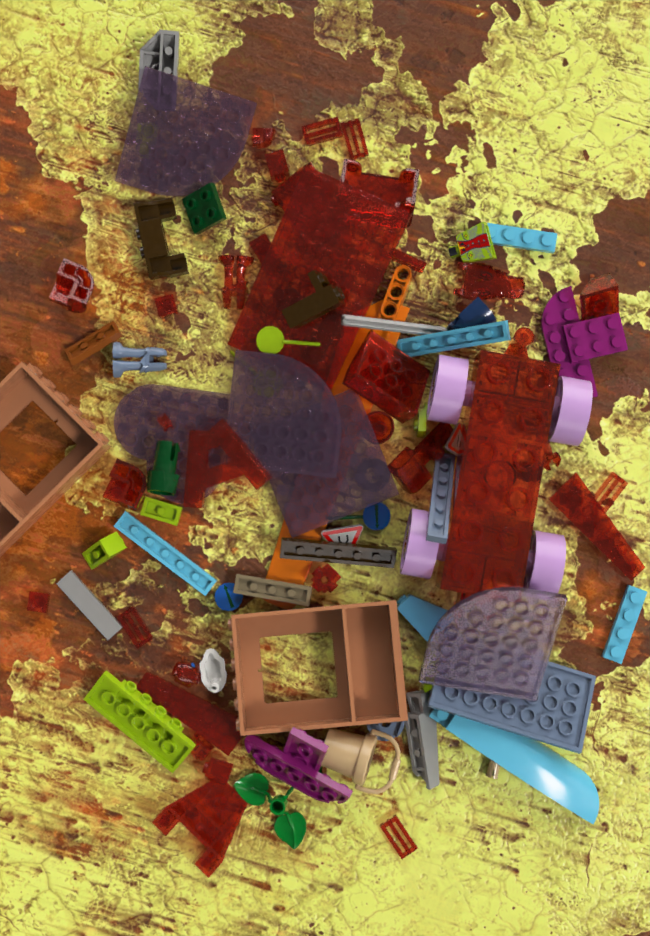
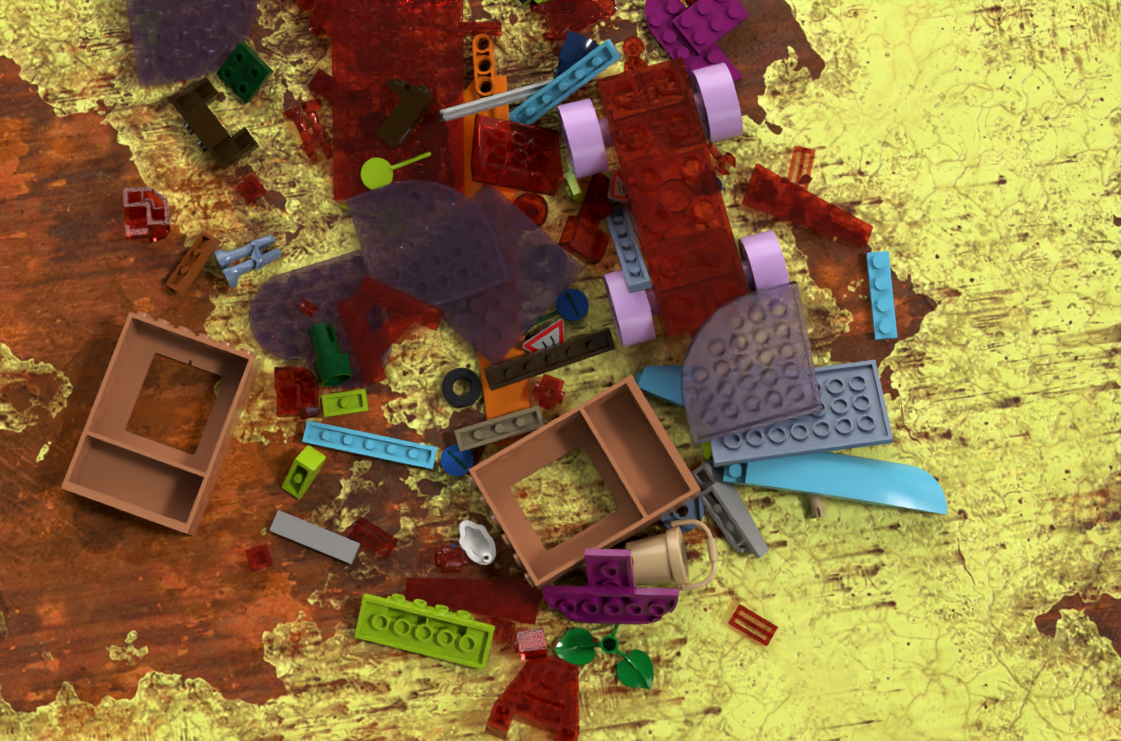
camera: 25 degrees left, 5 degrees down
none -> black tyre [442,368,482,408]

